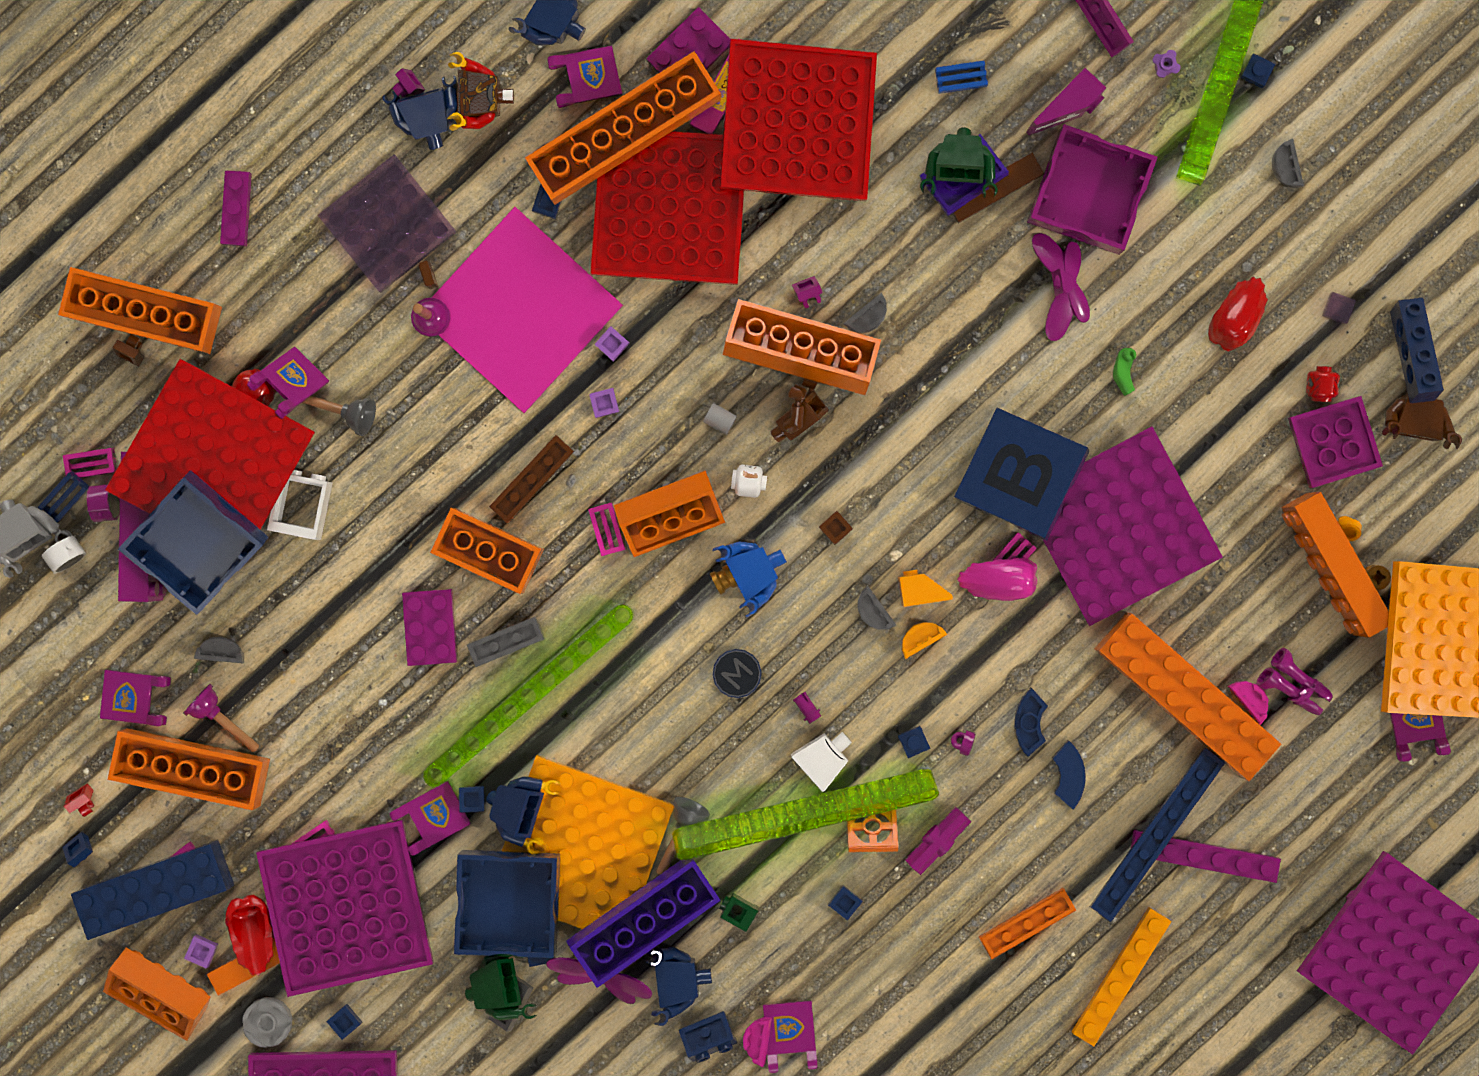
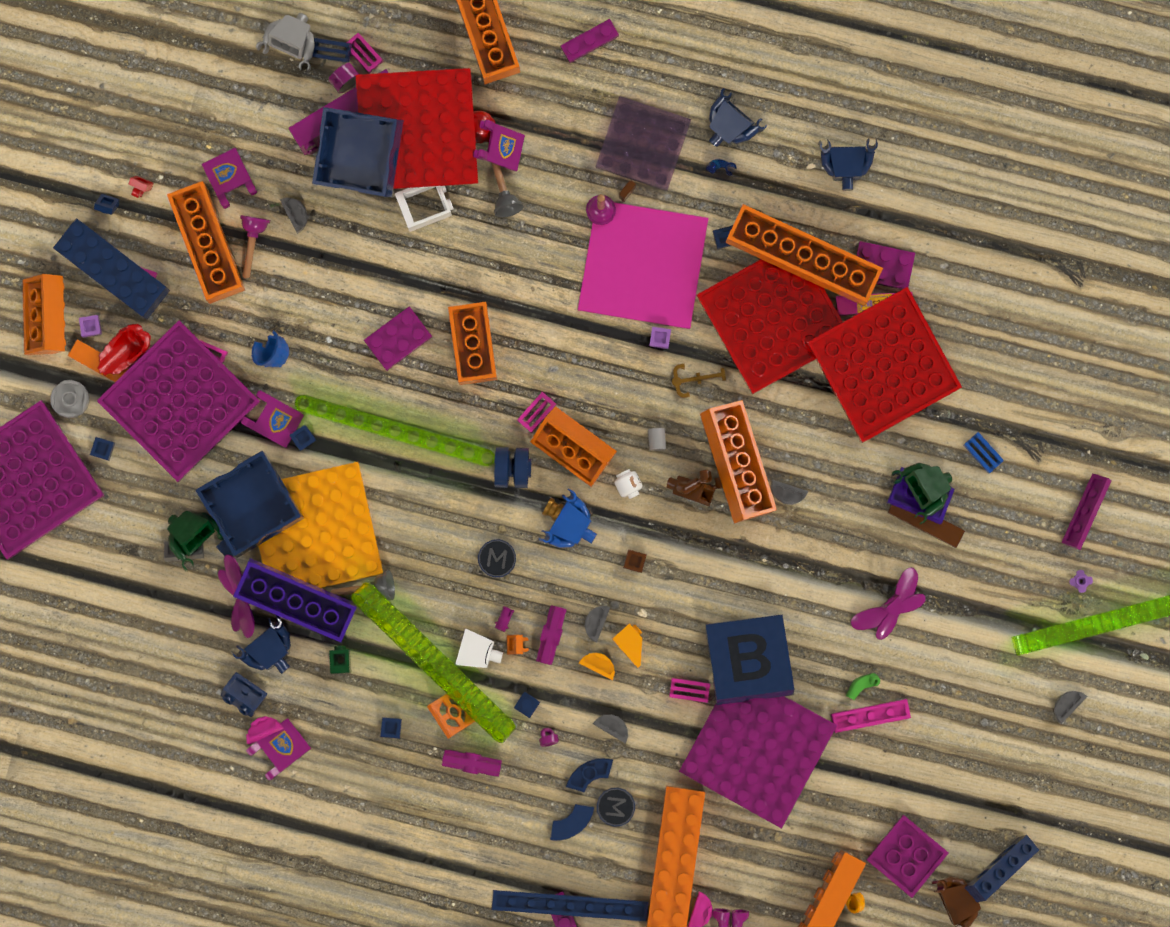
camera: 65 degrees right, 5 degrees down
white piece [42,536,86,574] -> none
reddish brown tile [112,334,144,367] -> none
magenta tile [392,68,426,97] -> none
torso [447,52,514,131] -> none
flat silver plate [467,616,545,667] -> none
dark blue torso [487,776,561,854] -> none
reddish brown plate [489,435,575,523] -> none
magenta flag [548,46,622,108] -> none
medium lavender plate [589,388,620,418] -> none
magenta tile [792,276,823,308] -> none
dark pink hair [957,558,1038,601] -> none
orange tile [979,888,1076,959] -> none
magenta slope [1026,68,1106,136] -> none
magenta tile [1027,124,1158,255] -> none
red hair [1208,276,1268,351] -> none
dark blue plate [1240,53,1275,88] -> none
red head [1305,366,1340,402] -> none
tile [1322,292,1356,324] -> none
none -> blue helmet [251,330,289,367]
none -> dark blue wheel [494,447,531,488]
none -> orange tile [507,635,529,655]
none -> magenta piece [536,605,567,665]
none -> flat silver plate [593,714,628,744]
none -> black tile [597,787,635,827]
none -> pearl gold piece [672,364,726,398]
none -> clear blue arm [706,159,737,176]
none -> dark pink tile [831,699,911,733]

